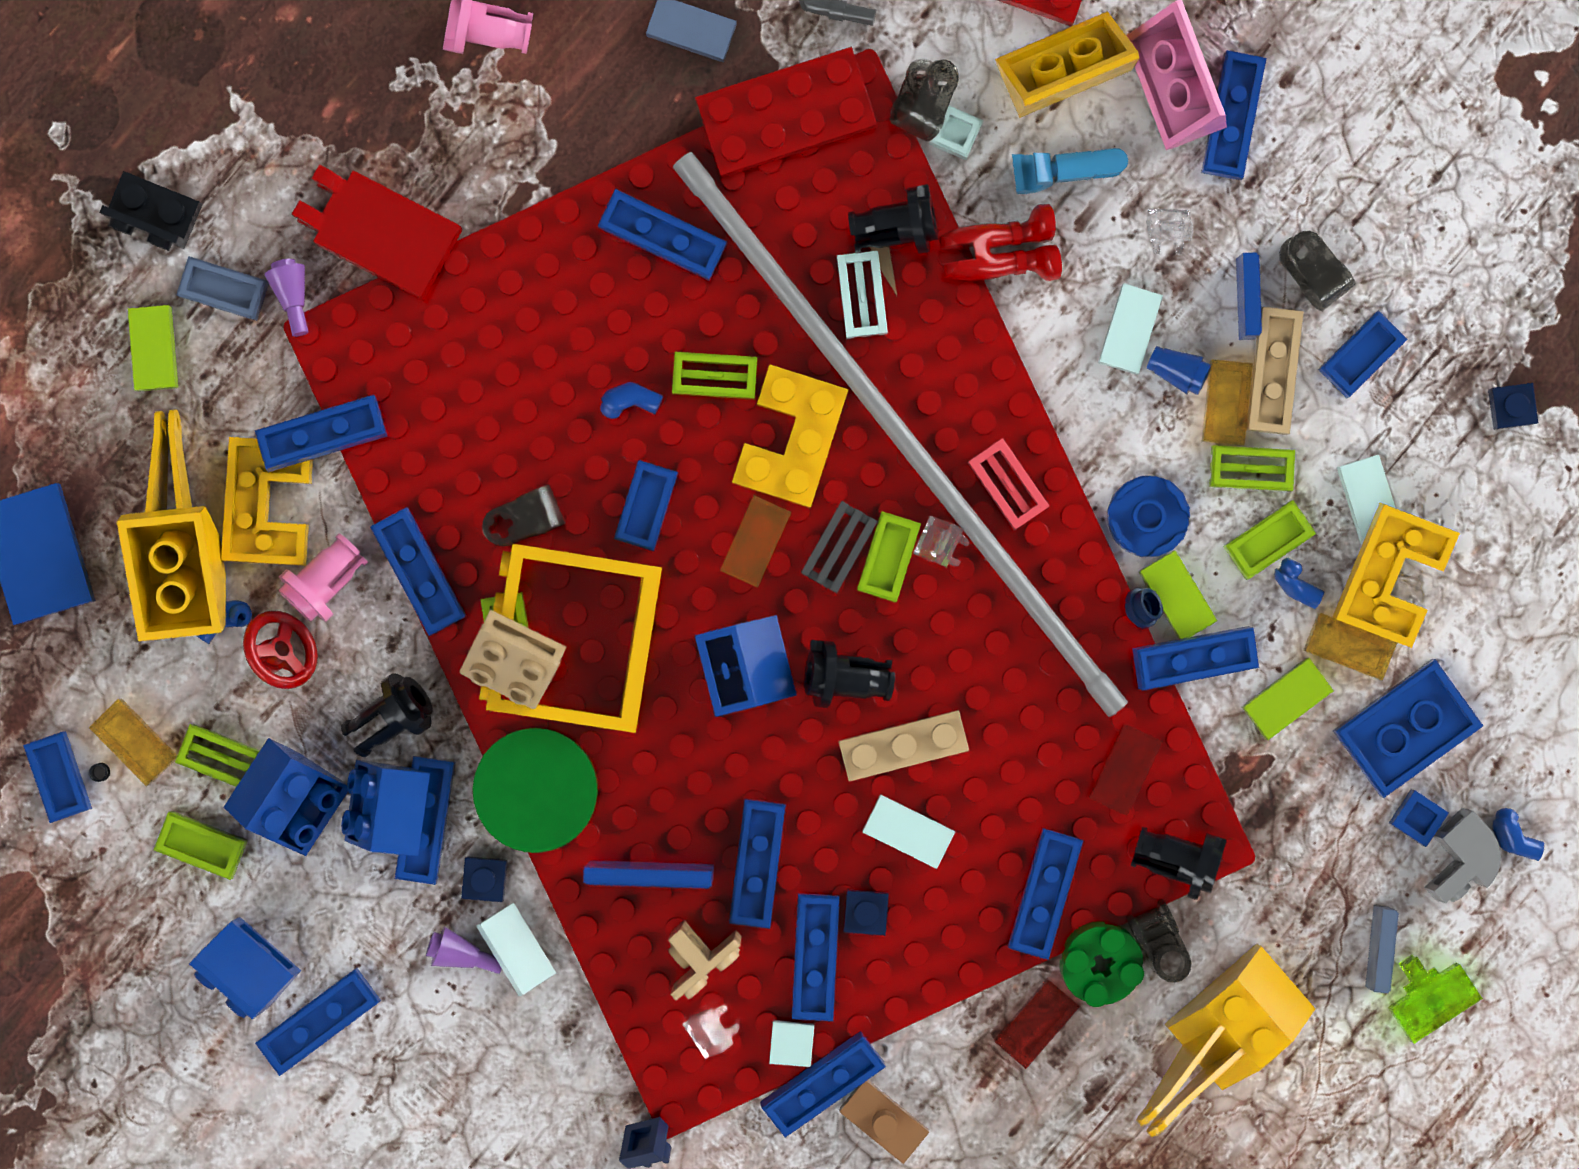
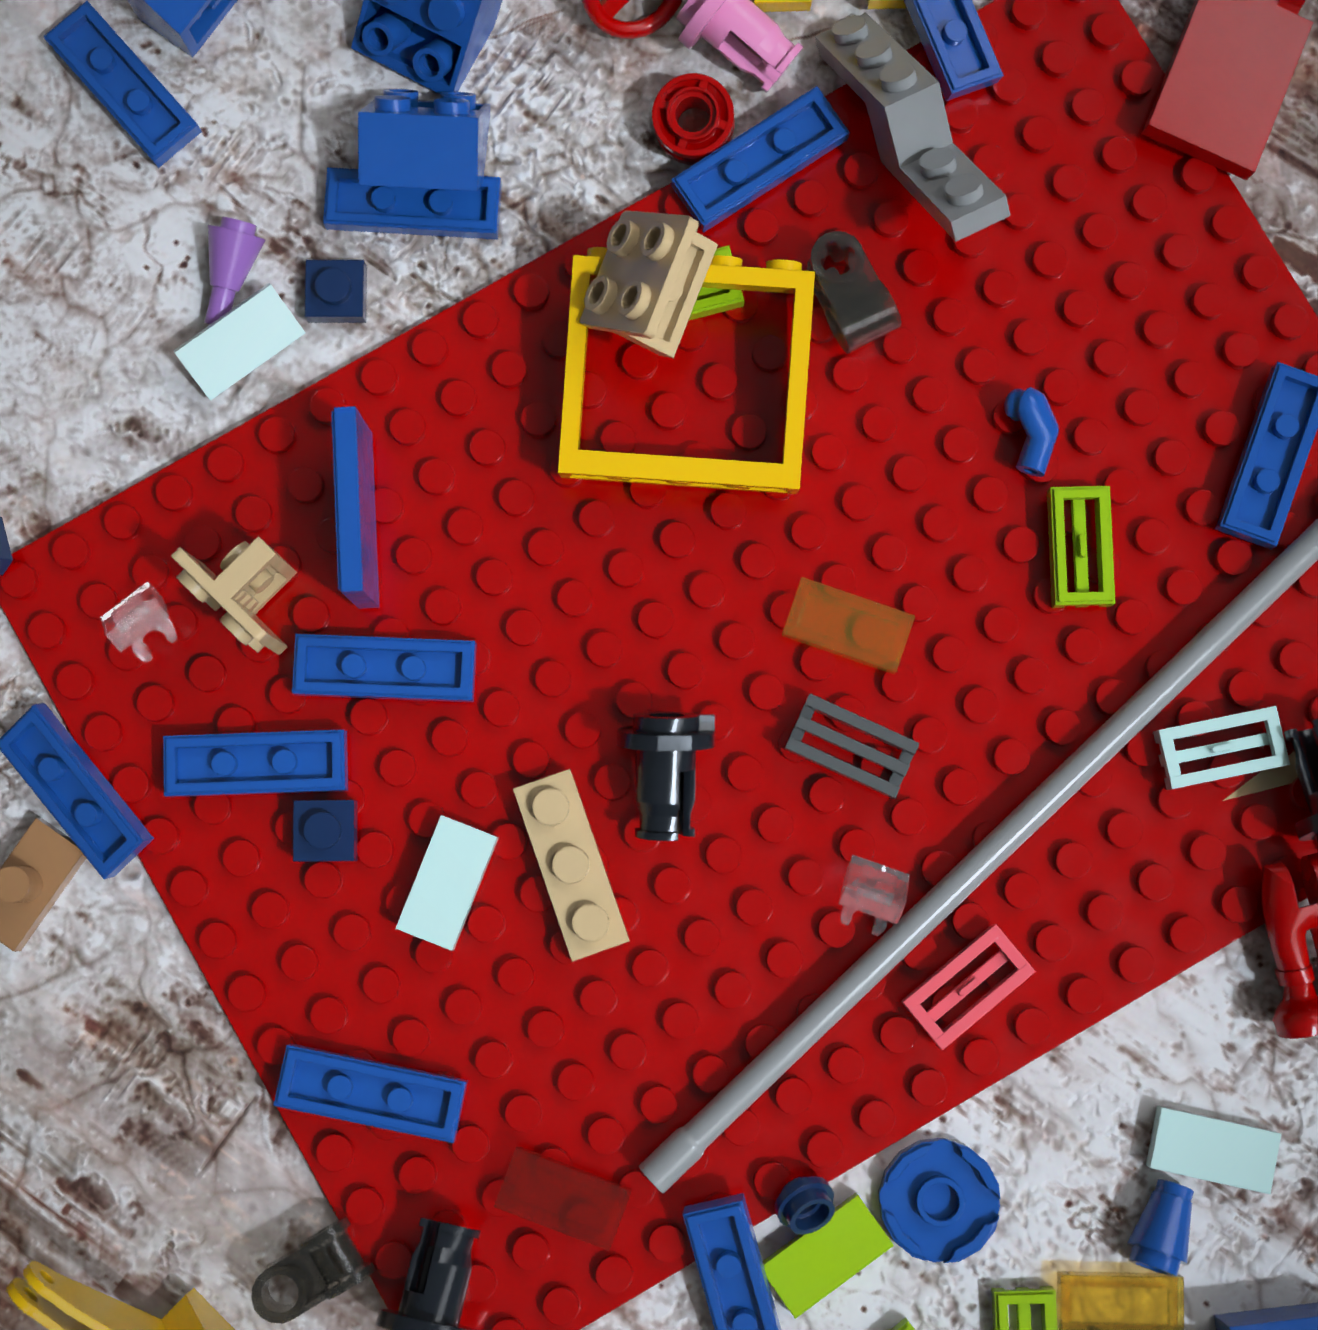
camera: 90 degrees right, 5 degrees down
black piece [341,673,433,757] -> none
green tile [473,728,598,853] -> none
blue tile [614,460,678,551] -> none
blue slope [695,615,797,717] -> none
yellow plate [732,365,848,508] -> none
light aqua tile [769,1020,814,1067] -> none
lime tile [857,511,921,602] -> none
clear red tile [994,978,1080,1069] -> none
green plate [1059,921,1144,1007] -> none
none -> red wheel [652,73,735,165]
none -> light grey bracket [815,13,1011,242]

